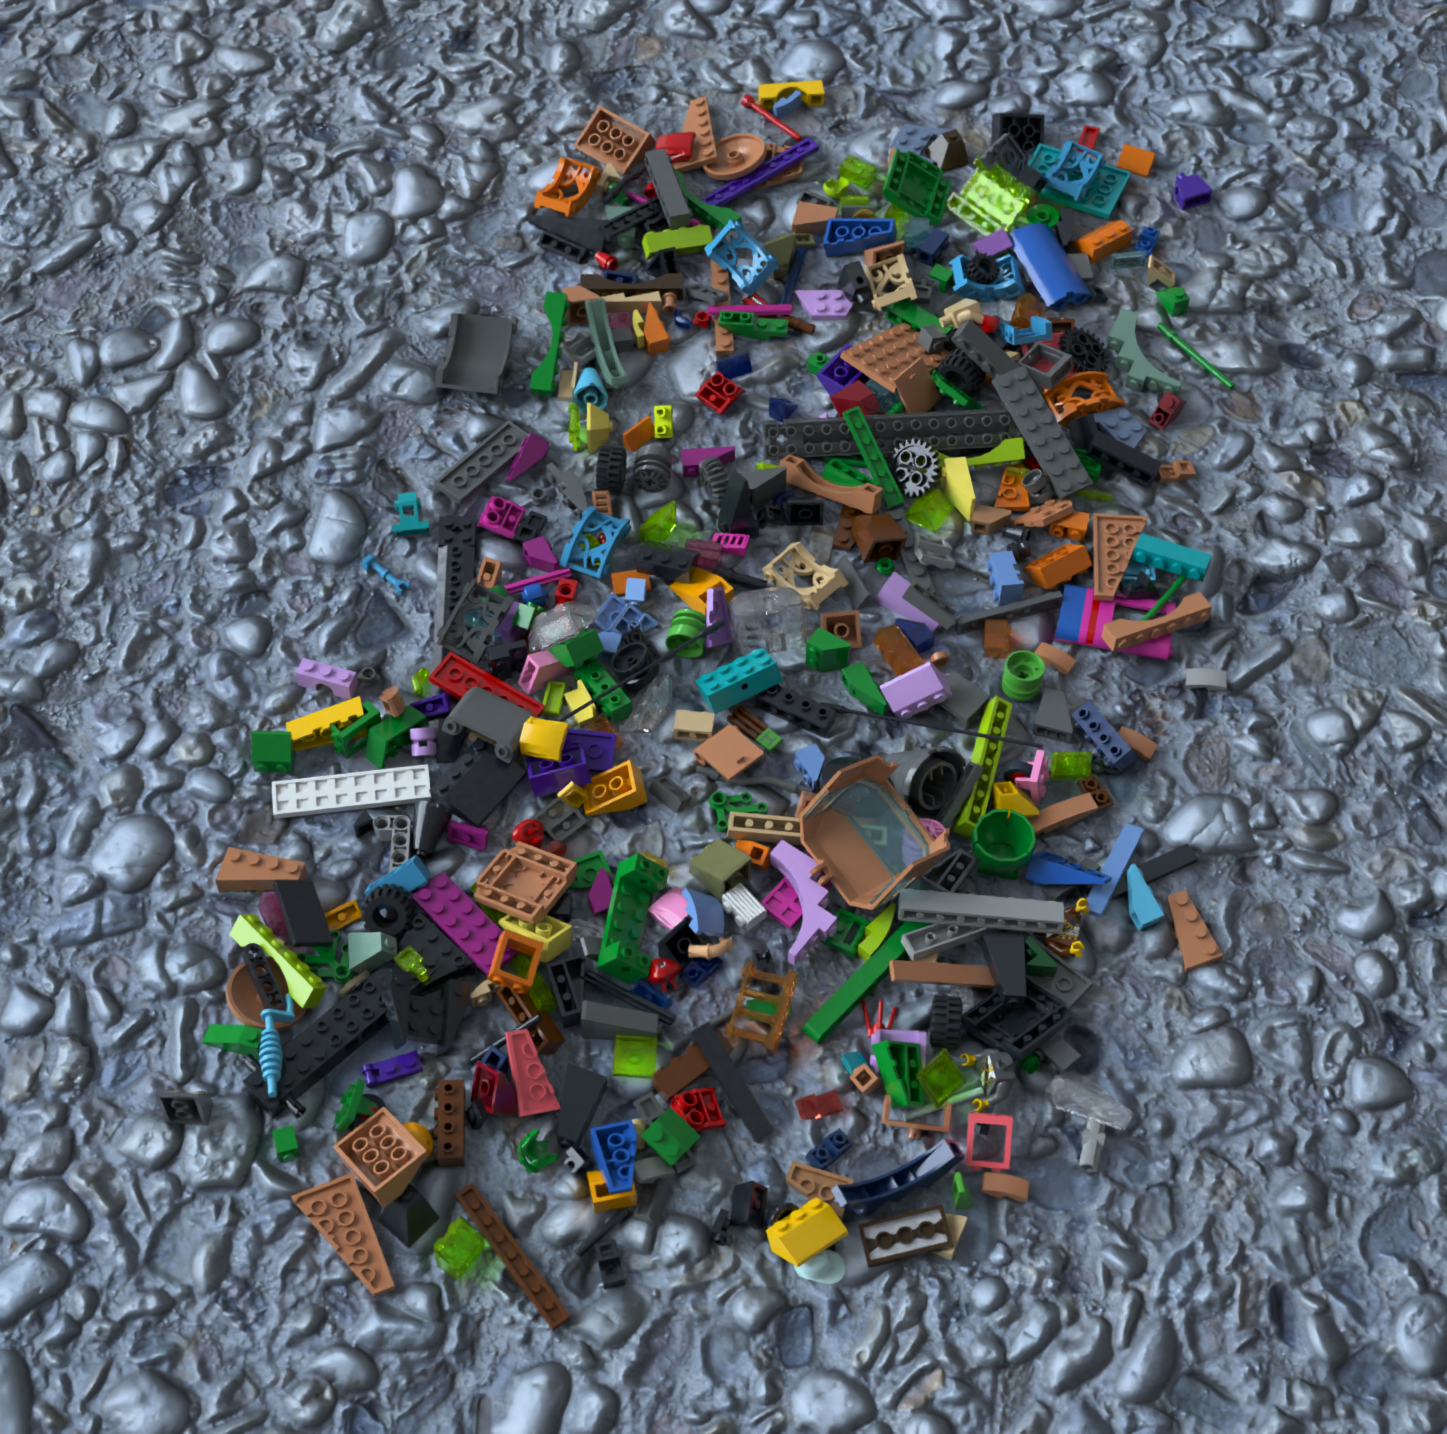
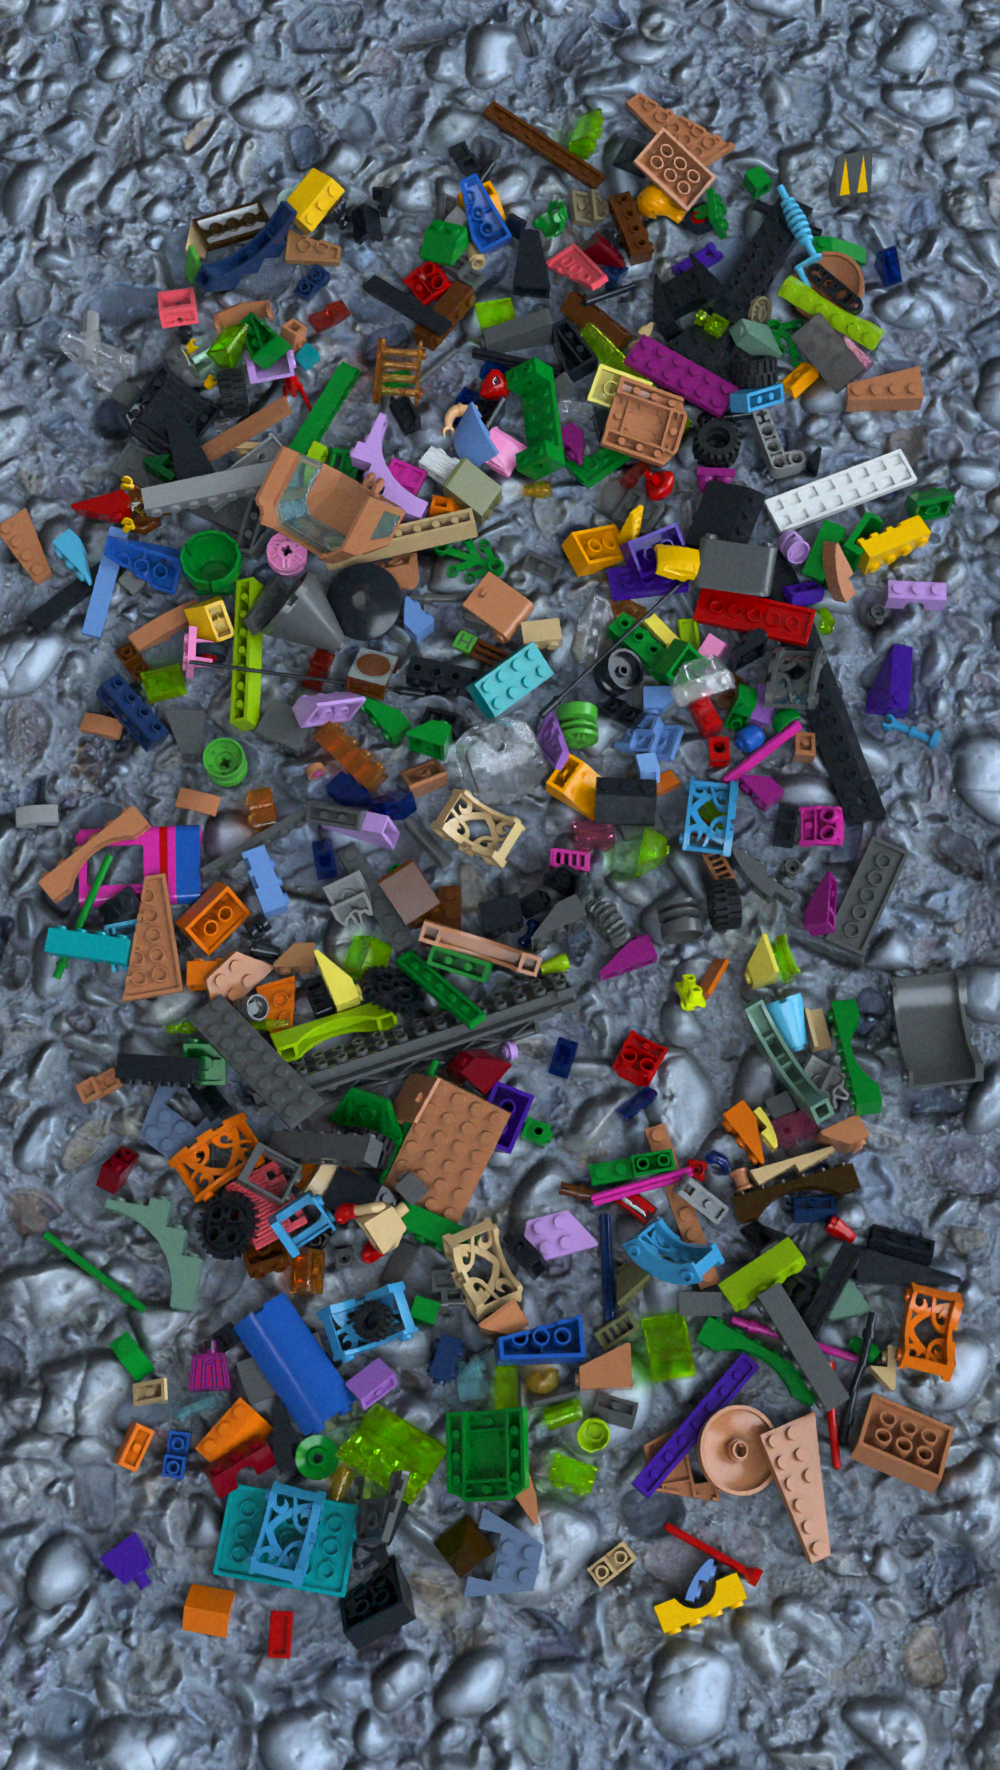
camera: 165 degrees right, 15 degrees up
teal tile [392,492,430,537] -> none
black cone [412,801,453,858] -> none
orange window [487,929,544,994] -> none
red slope [655,131,696,164] -> none
black pin [712,564,768,592] -> none
nougat slope [981,1172,1029,1203] -> none
black panel [1016,164,1049,194] -> none
none -> red slope [71,489,132,523]
none -> orange slope [113,1421,155,1472]
none -> magenta torso [188,1341,232,1393]
none -> dark red arch [202,1433,277,1499]
none -> clear red slope [302,649,335,692]
none -> black slope [302,976,335,1020]
none -> clear blue slope [312,839,338,880]
none -> reddish brown panel [346,647,398,701]
none -> clear blue slope [367,792,417,820]
none -> black slope [420,707,465,738]
none -> dark tan slope [569,189,609,228]
none -> tan slope [587,1540,638,1588]
none -> clear neon green slope [641,1314,696,1385]
none -> black tyre [692,418,741,468]
none -> dark purple wedge [865,644,913,719]
none -> clear blue slope [874,245,902,287]

